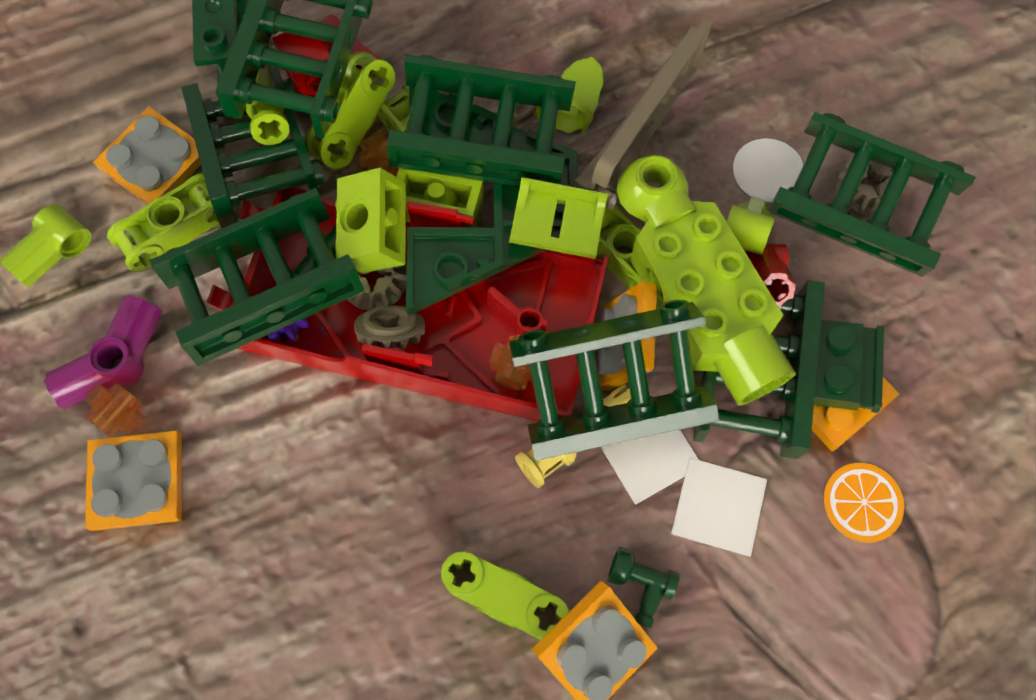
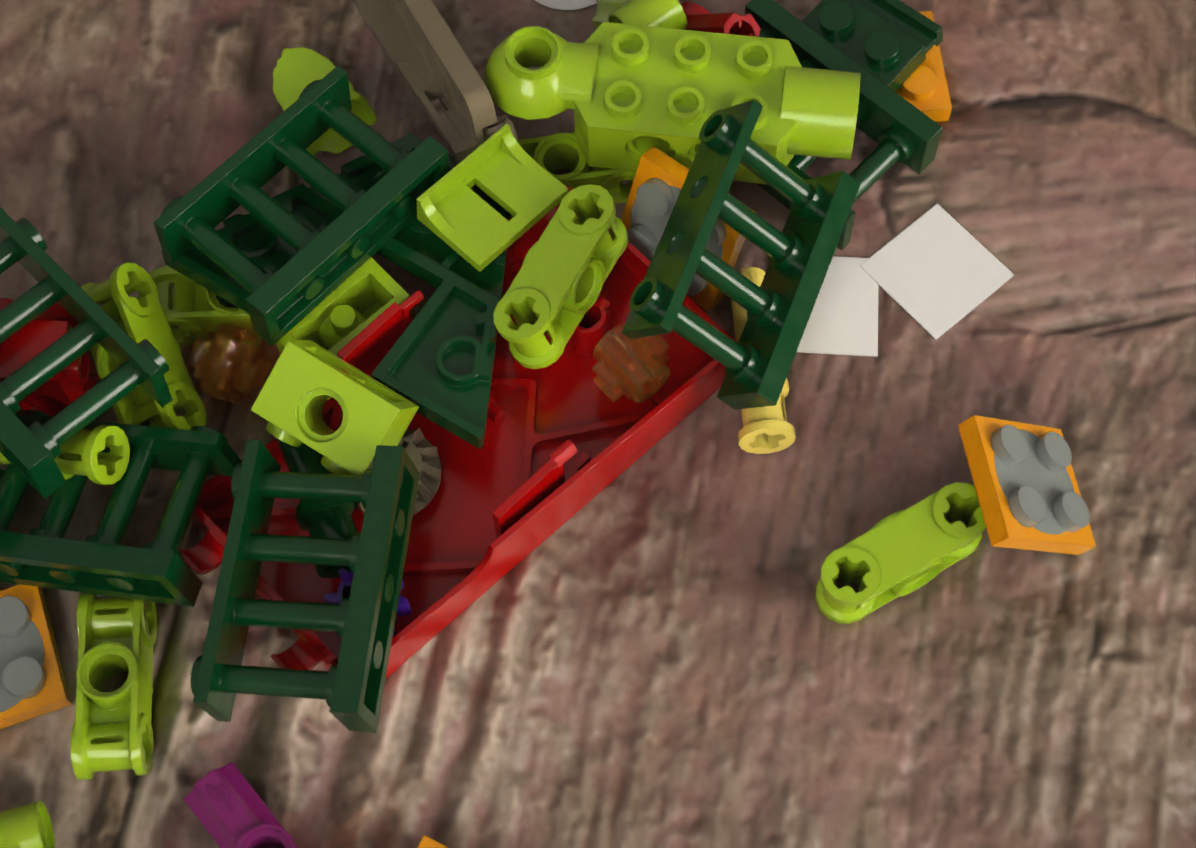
camera: 55 degrees left, 5 degrees down
dark tan gear [354,305,425,350] -> none
dark green piece [607,546,680,628] -> none
light orange sticker [824,463,904,543] -> none
none -> lime piece [493,184,628,369]

